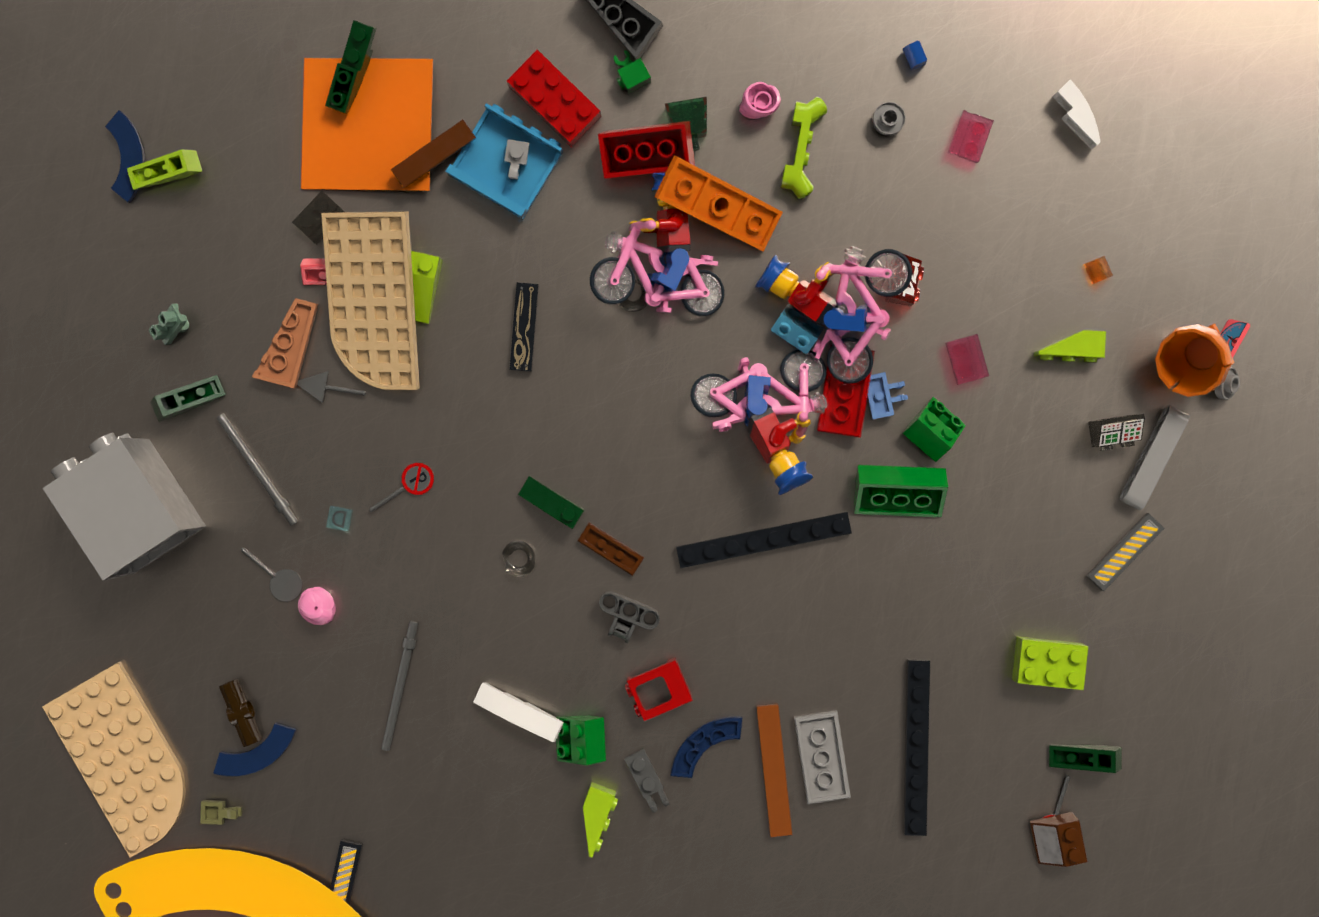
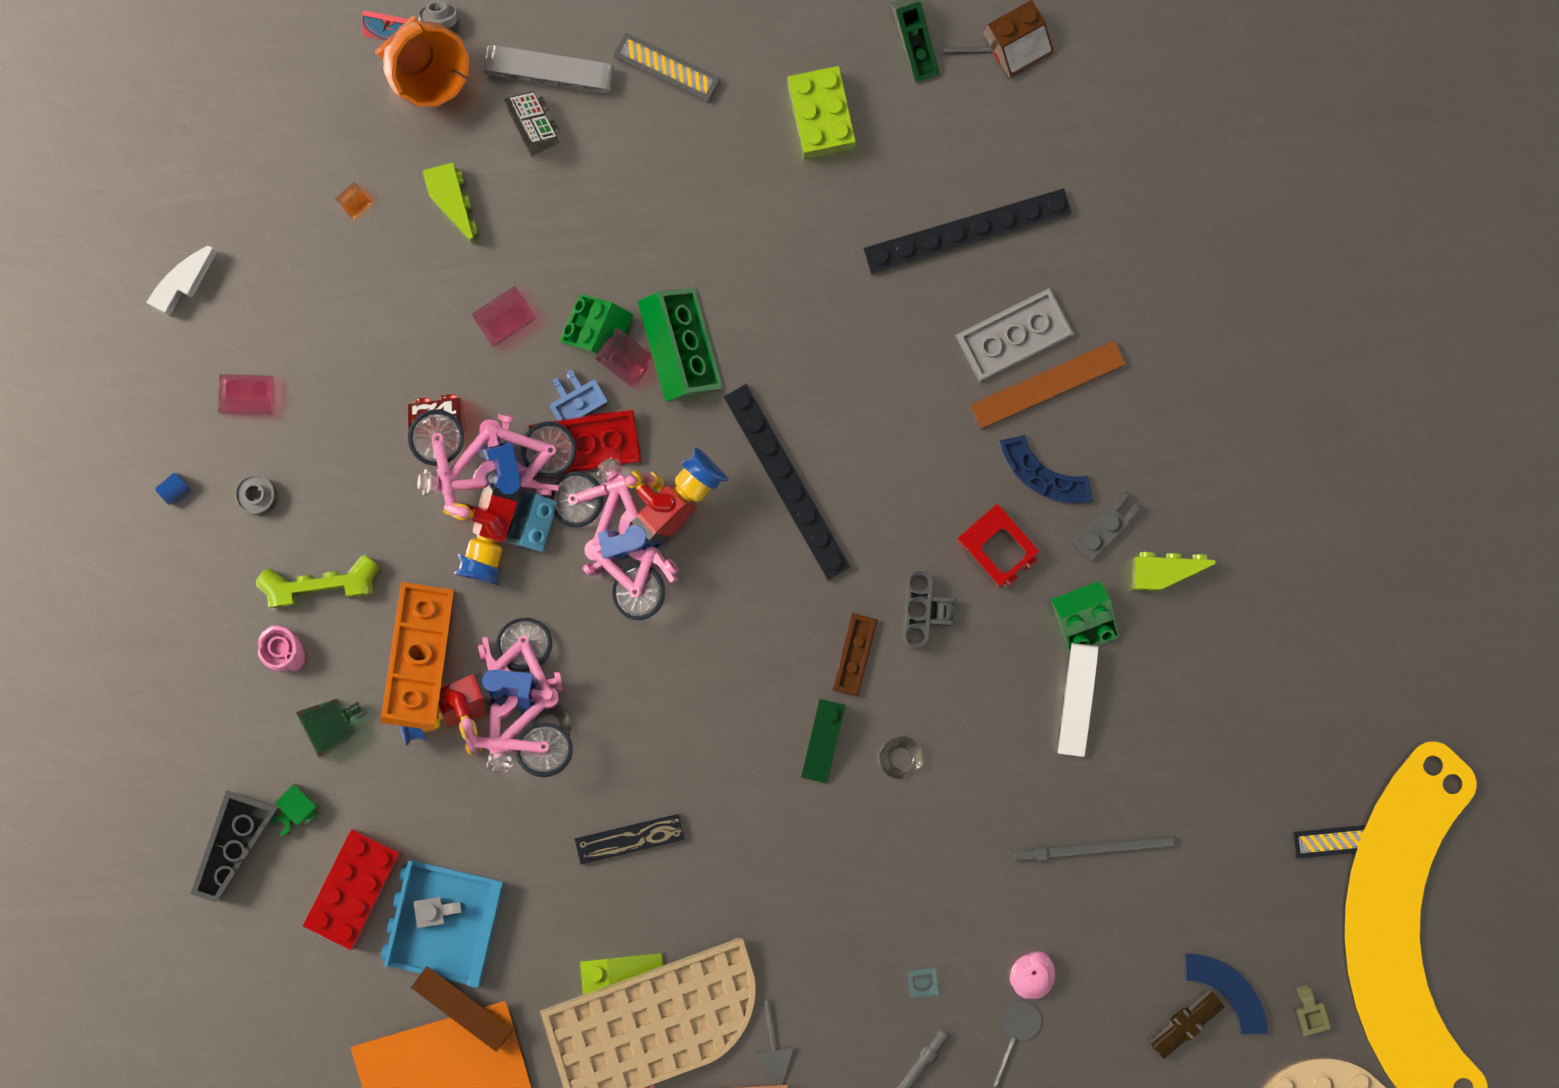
camera: 110 degrees left, 5 degrees down
piece [369,463,434,512] -> none
red brick [598,121,695,179] -> none
none -> clear pink plate [594,328,654,389]

